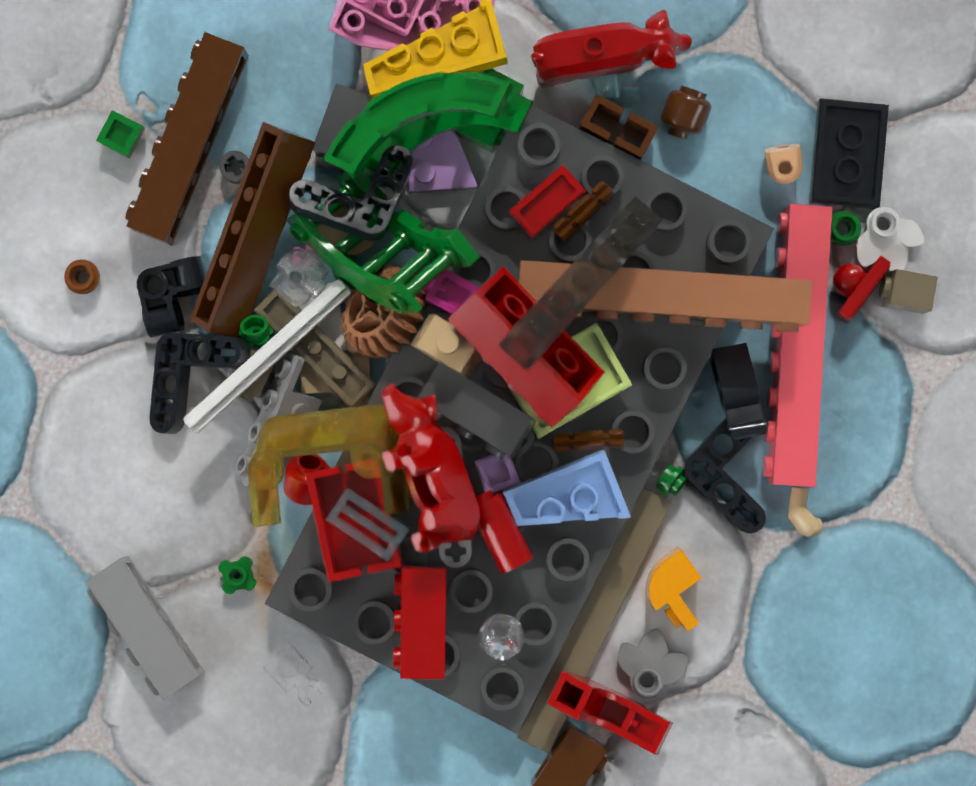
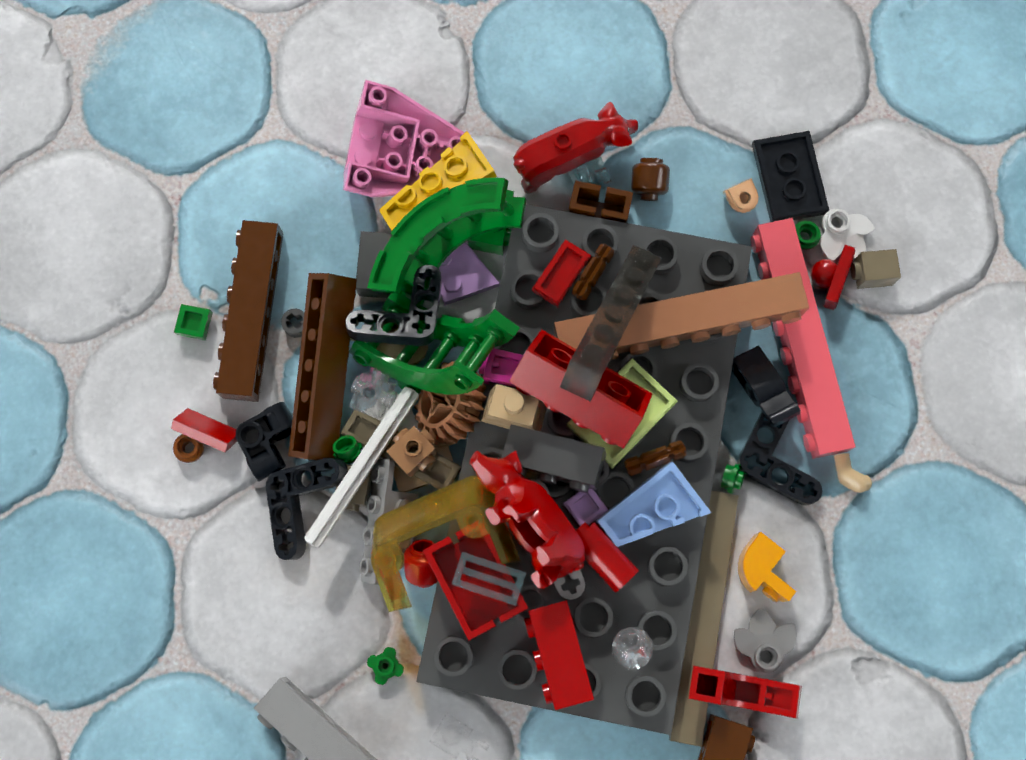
camera: 10 degrees left, 10 degrees down
none -> red tile [171,408,237,452]
none -> medium nougat brick [386,426,437,478]

